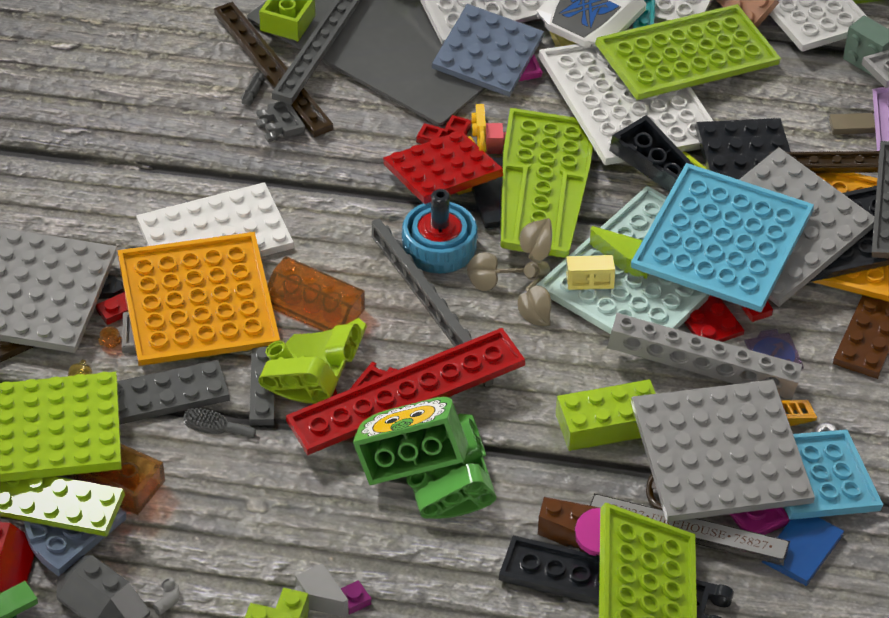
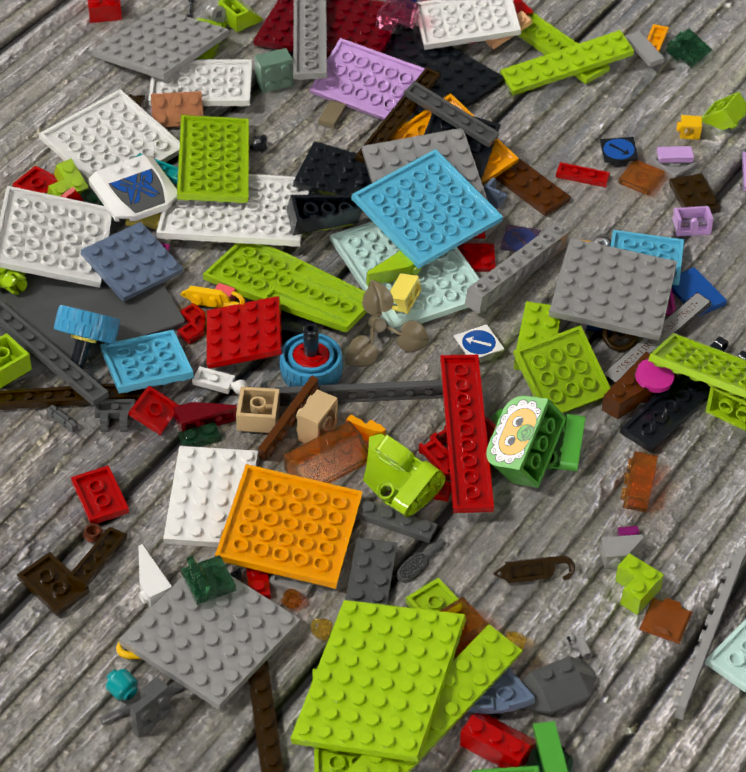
camera: 65 degrees left, 0 degrees up
none -> dark brown plate [17,552,90,616]
none -> dark azure wheel [54,305,120,370]
none -> dark brown tile [67,526,127,590]
none -> red plate [71,465,129,524]
none -> copper plate [83,524,103,543]
none -> medium azure plate [100,330,194,394]
none -> red tile [128,386,180,435]
none -> white slope [138,544,172,608]
none -> dark red slope [174,402,237,436]
none -> clear green plate [178,422,222,447]
none -> clear green plate [181,555,236,605]
none -> white plate [192,366,248,395]
none -> tan brick [236,386,280,433]
none -> black piece [249,134,268,153]
none -> reddish brown plate [258,375,320,461]
none -> tan brick [296,389,338,449]
none -> light orange slope [346,414,386,442]
none -> lime plate [405,578,464,613]
none -> piece [454,324,504,363]
none -> sand blue panel [484,178,507,209]
none -> dark brown plate [493,555,575,583]
none -> clear yellow tile [505,630,527,650]
none -> lime plate [513,325,611,414]
none -> clear orange brick [620,451,658,513]

